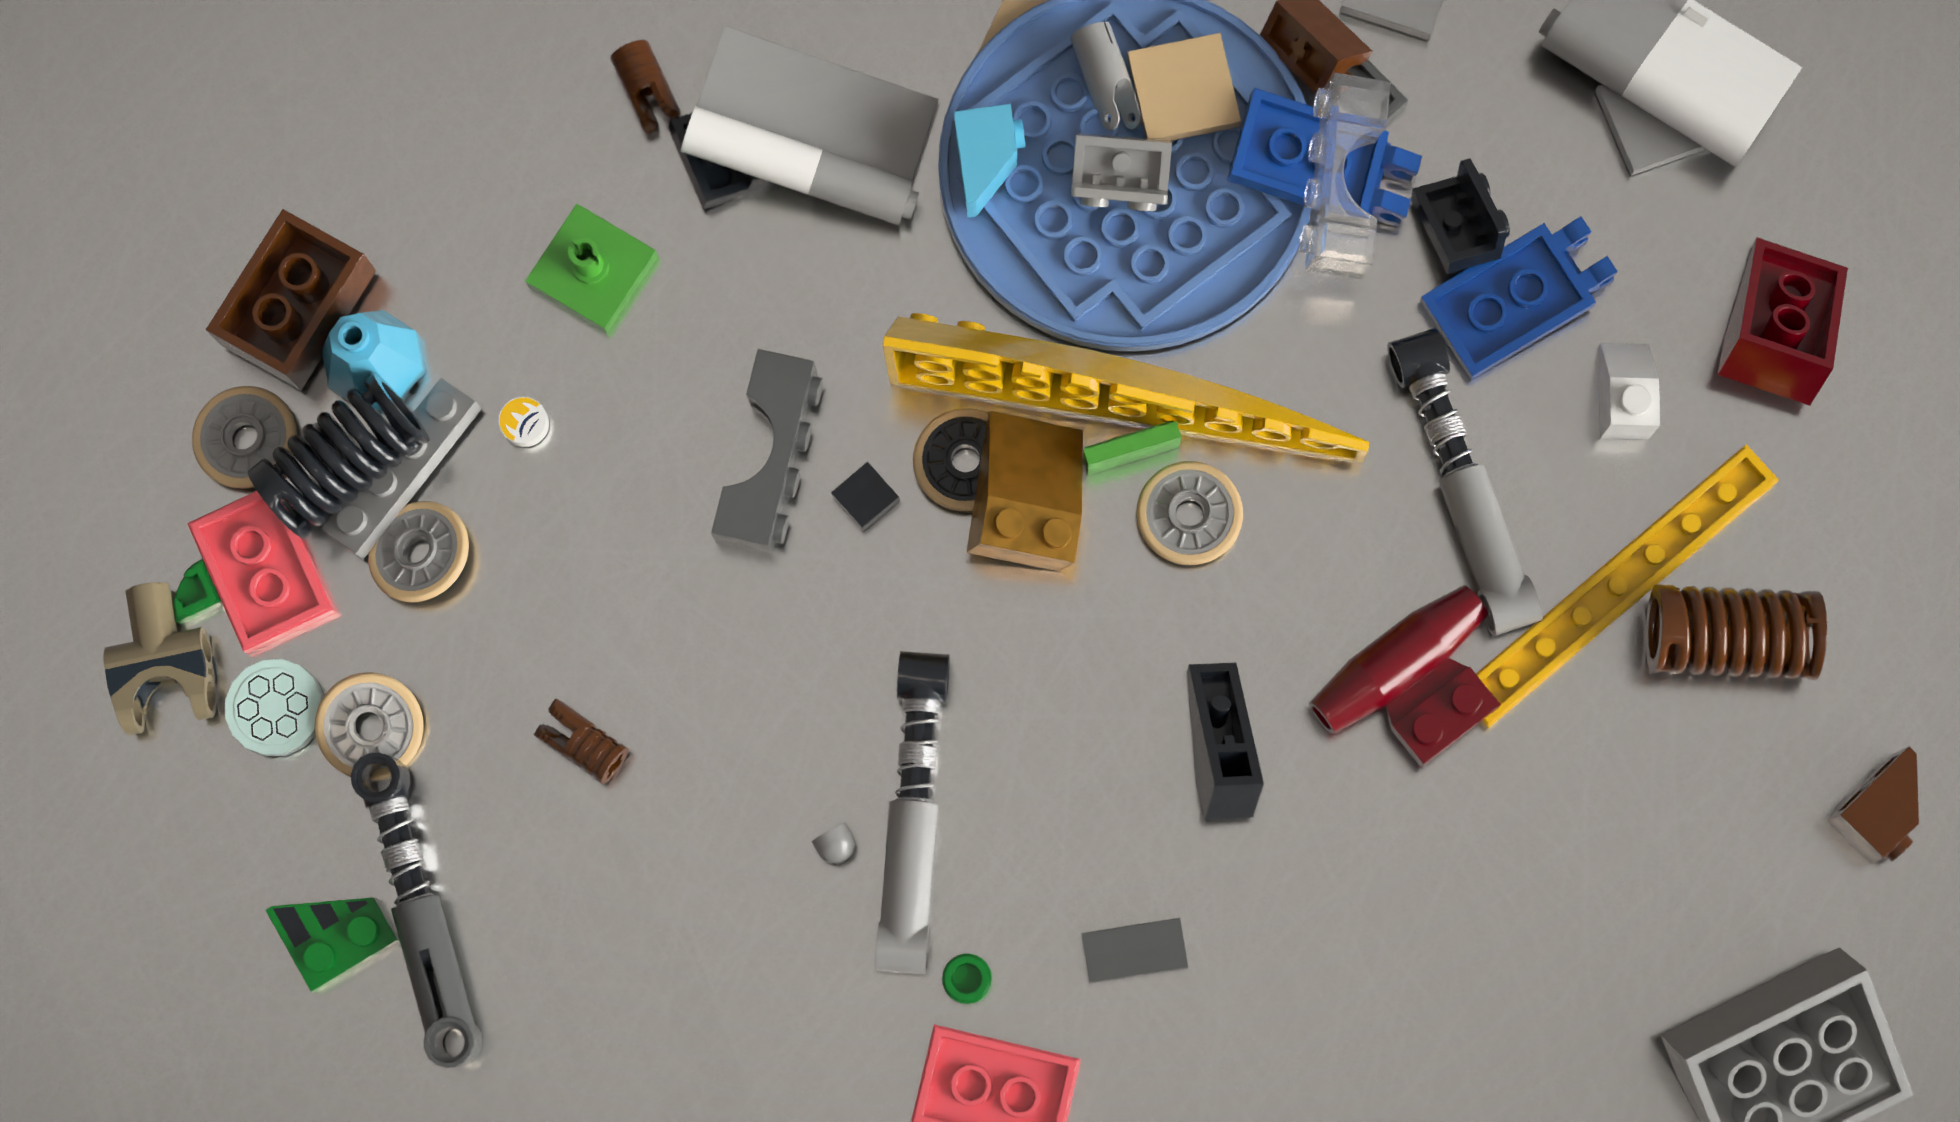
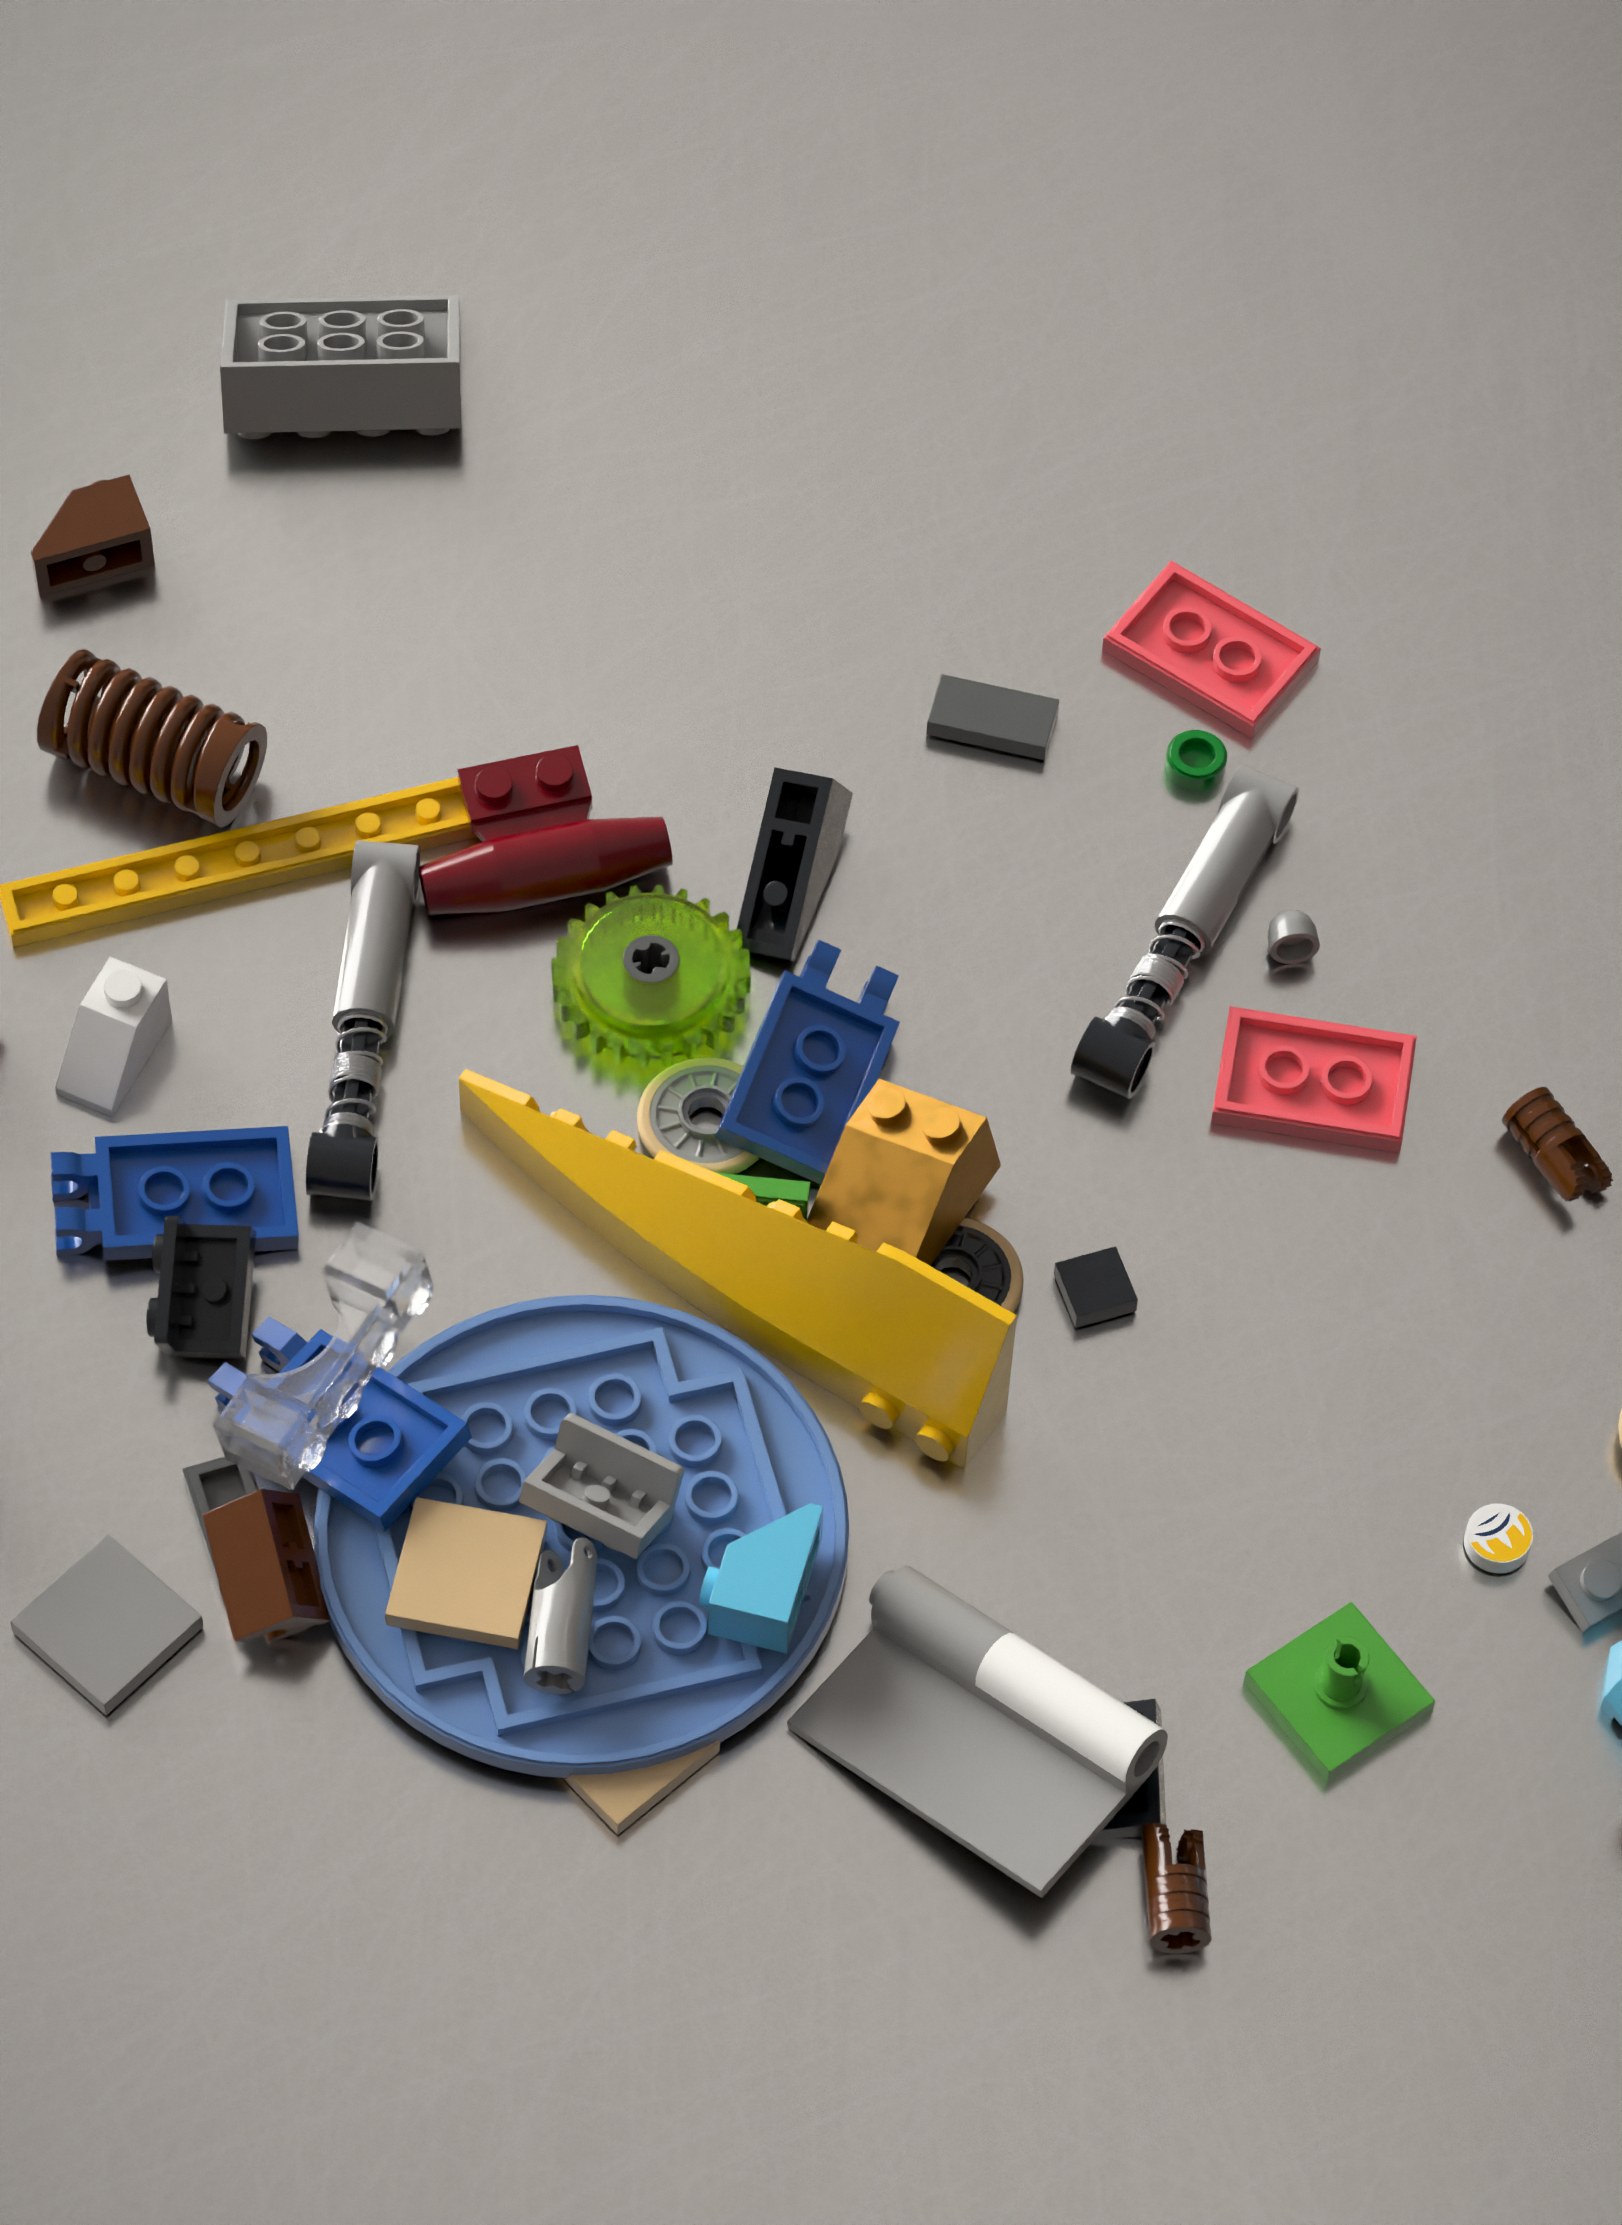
camera: 165 degrees left, 20 degrees down
dark grey arch [711,349,823,555] -> none
none -> clear neon green gear [551,884,751,1068]
none -> blue tile [715,939,900,1184]
none -> coral tile [1211,1006,1417,1153]

